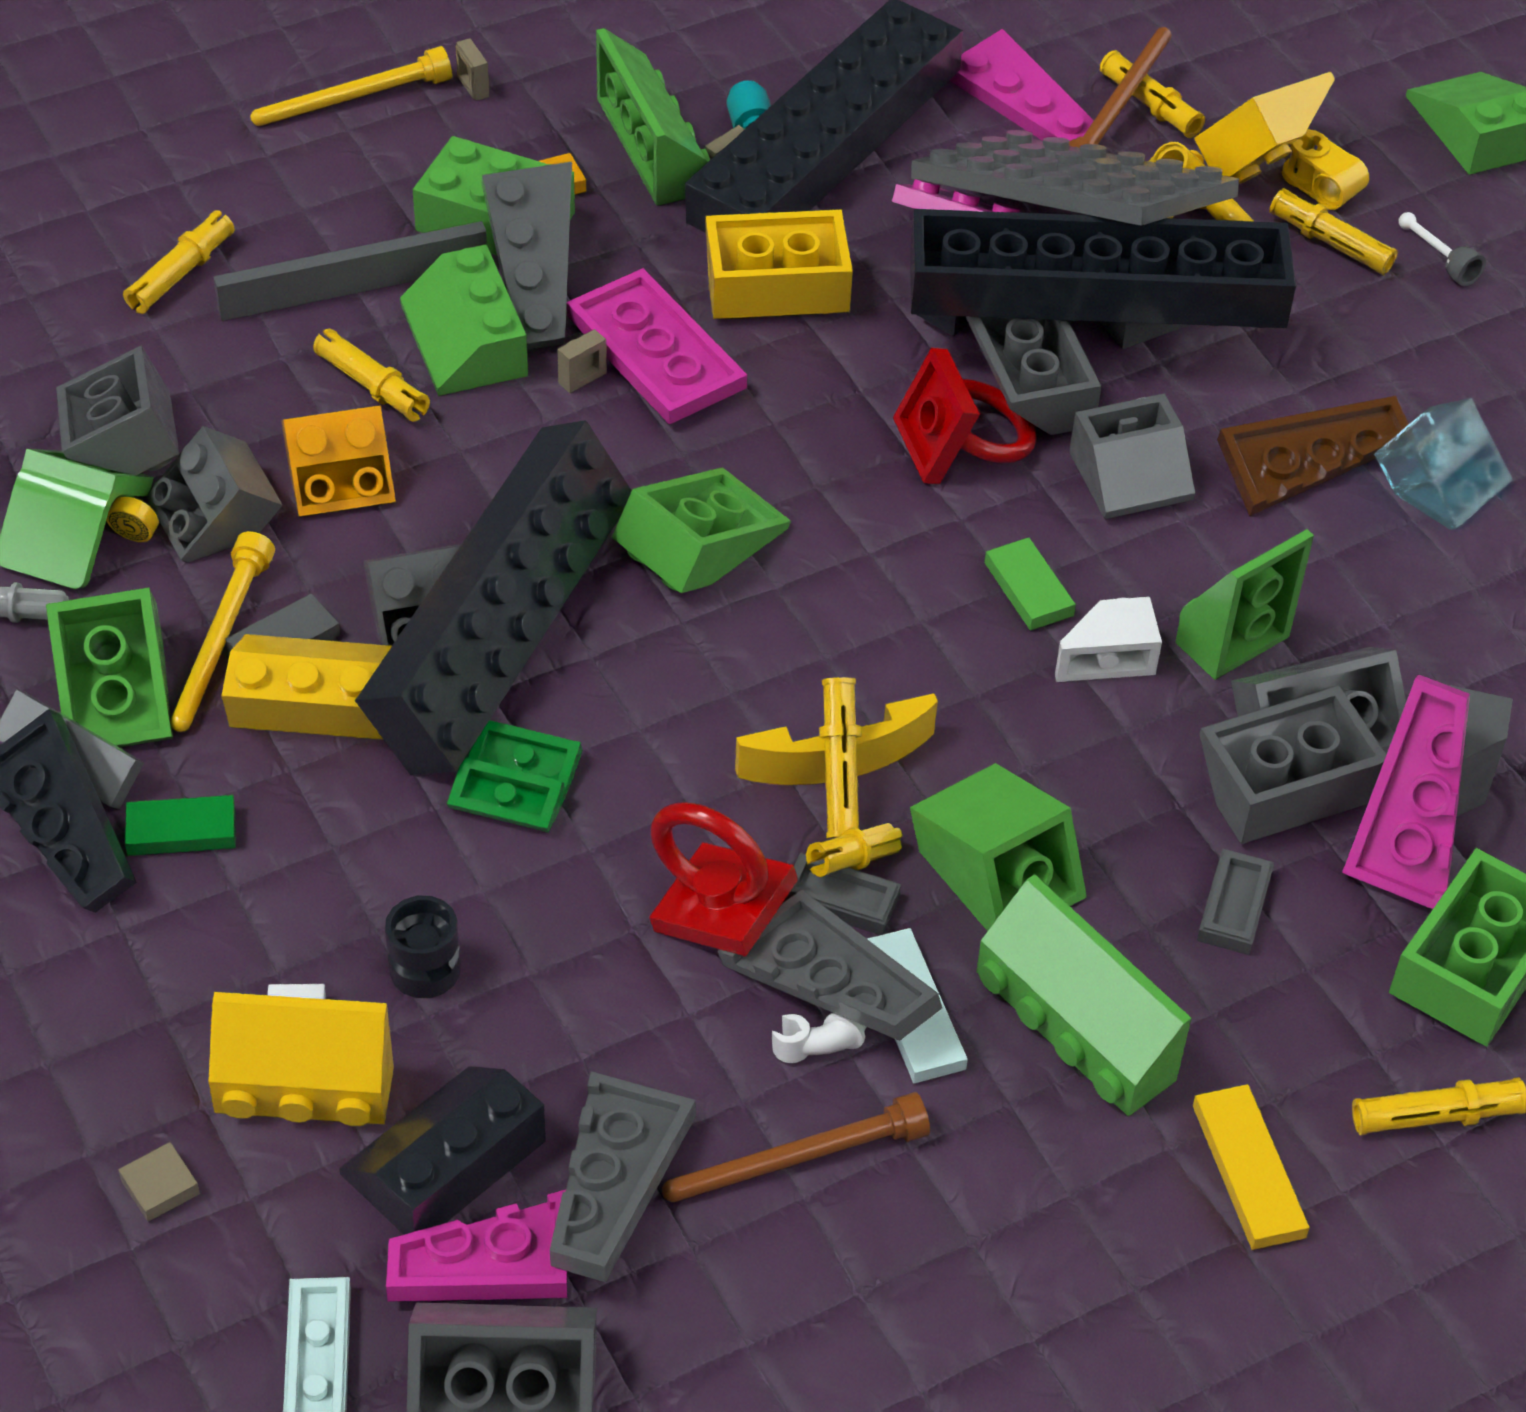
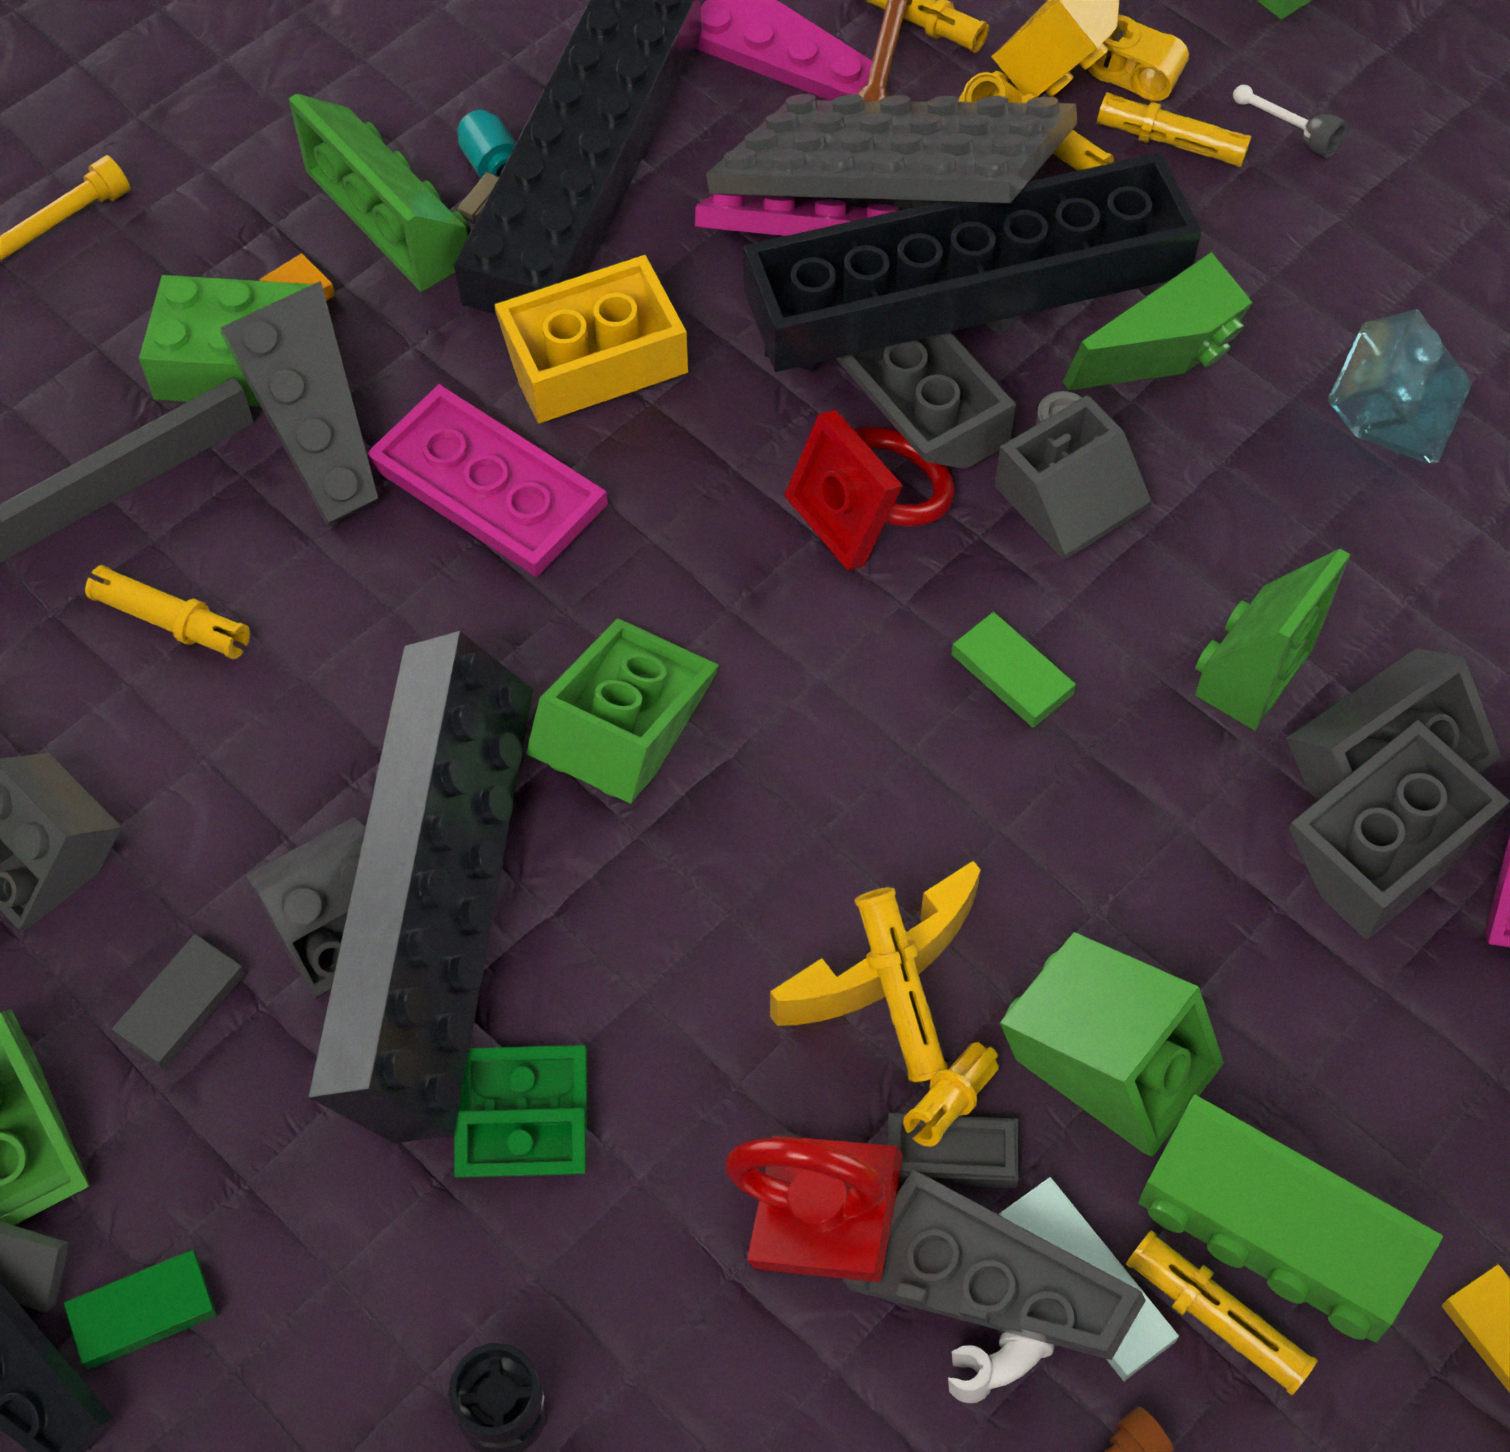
camera: 15 degrees left, 10 degrees up
yellow piece [170,531,275,732] -> none
yellow slope [221,634,392,740] -> none
light orange slope [281,405,396,516] -> none
bright green slope [400,244,528,396] -> none
dark tan tile [455,38,489,101] -> none
dark tan plate [557,329,607,393] -> none
white slope [1055,597,1162,682] -> none
dark grey tile [1197,848,1274,955] -> none
reddish brown wing [1217,396,1413,516] -> none
none -> bright green slope [1062,252,1253,390]
none -> yellow pin [1126,1230,1318,1395]

